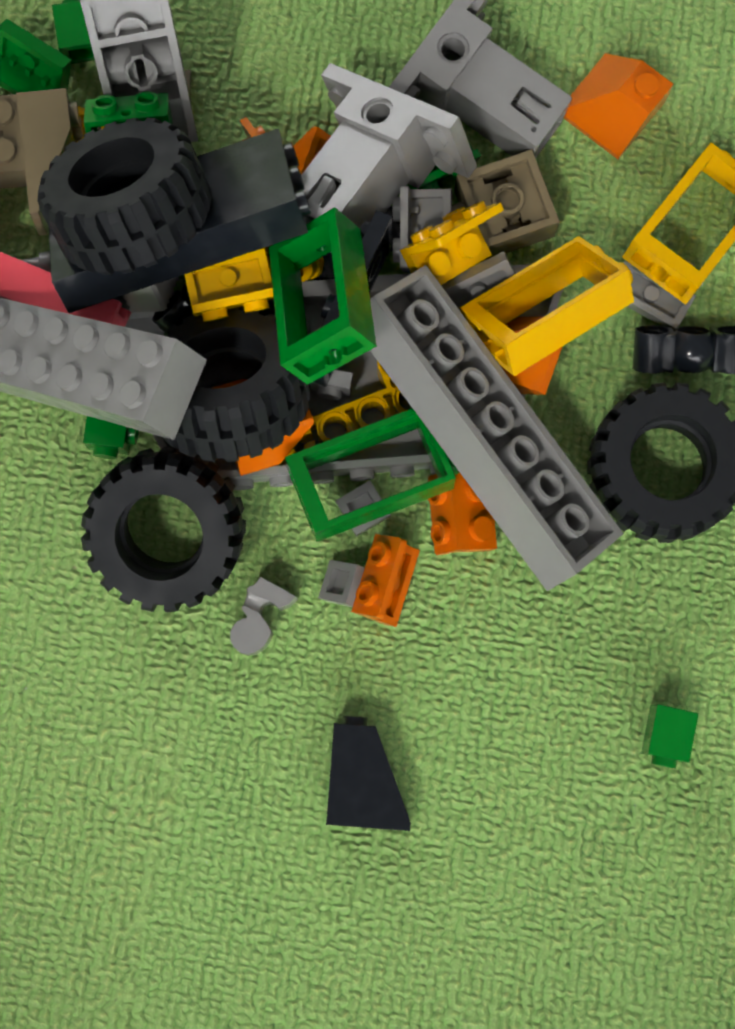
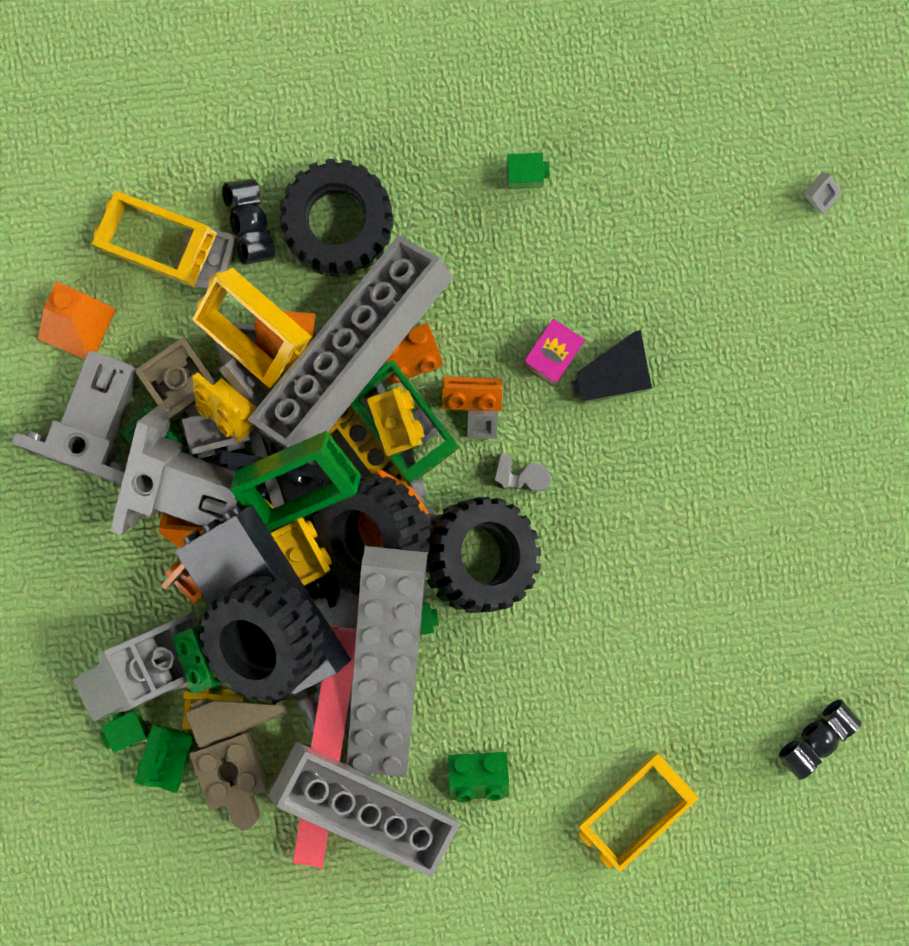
camera: 100 degrees left, 5 degrees up
none -> yellow bracket [367,387,424,456]
none -> dark pink piece [524,319,585,386]

